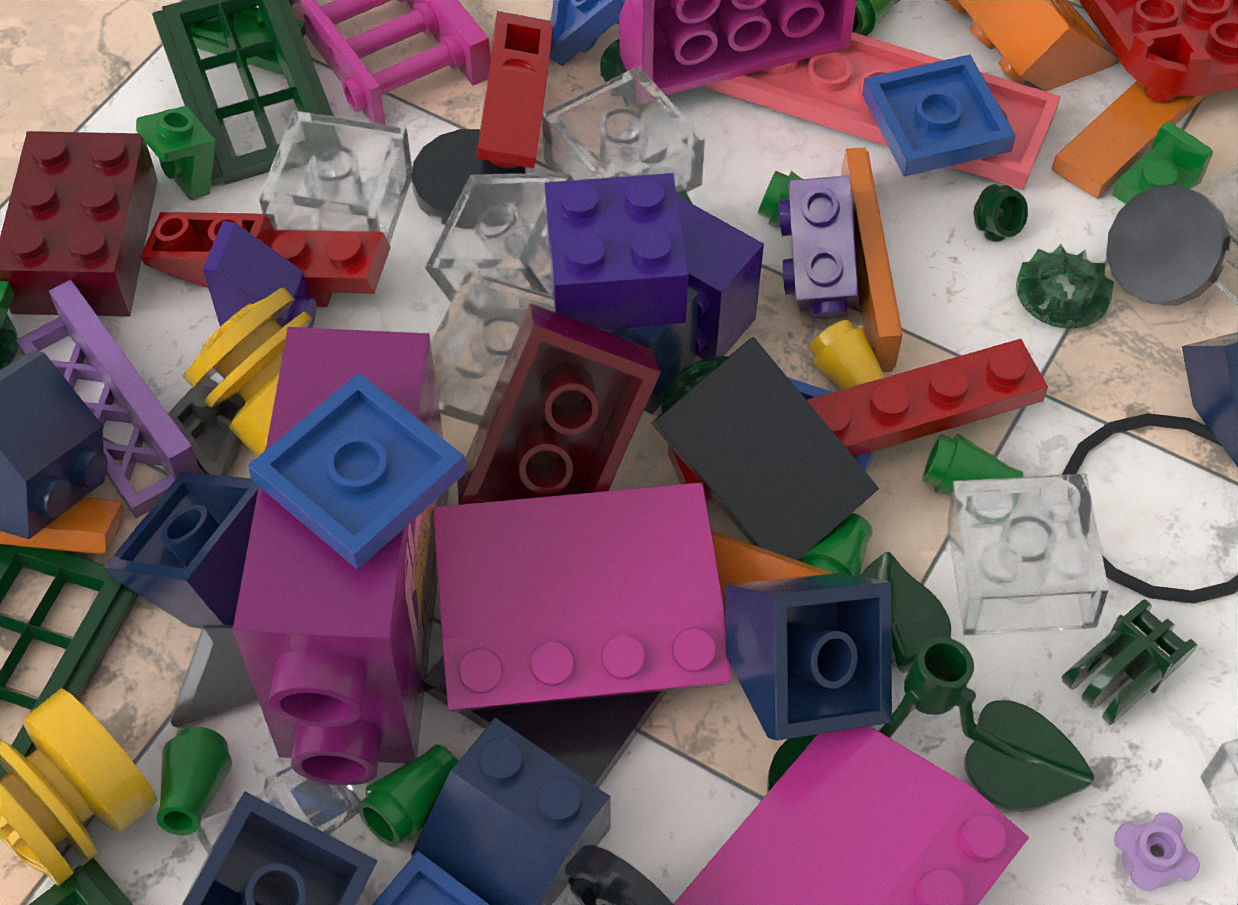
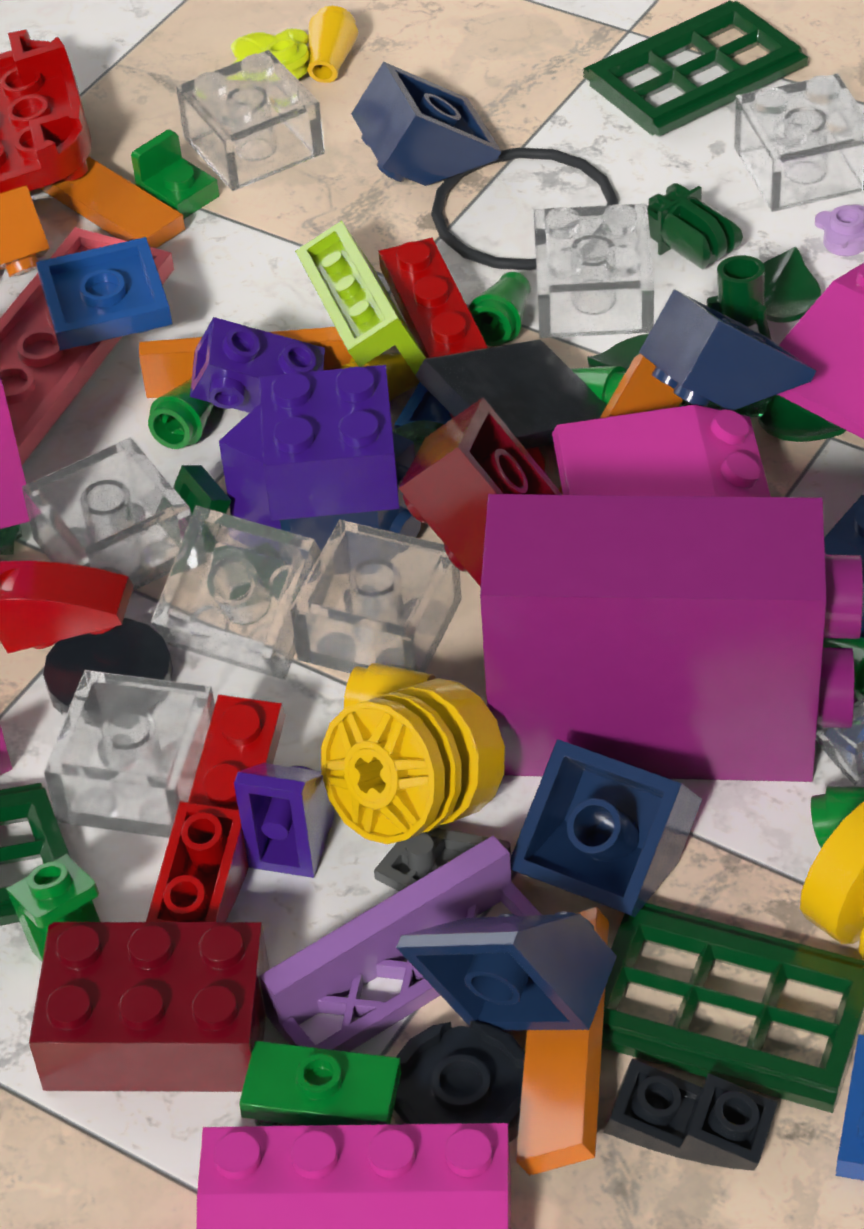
camera: 85 degrees left, 10 degrees down
dark grey piece [170,625,257,727] -> none
blue plate [248,372,467,570] -> none
dark green plate [973,184,1028,242] -> none
clear green gear [1016,244,1114,329] -> none
black tile [1106,185,1230,306] -> none
none -> lime fence [295,220,427,379]

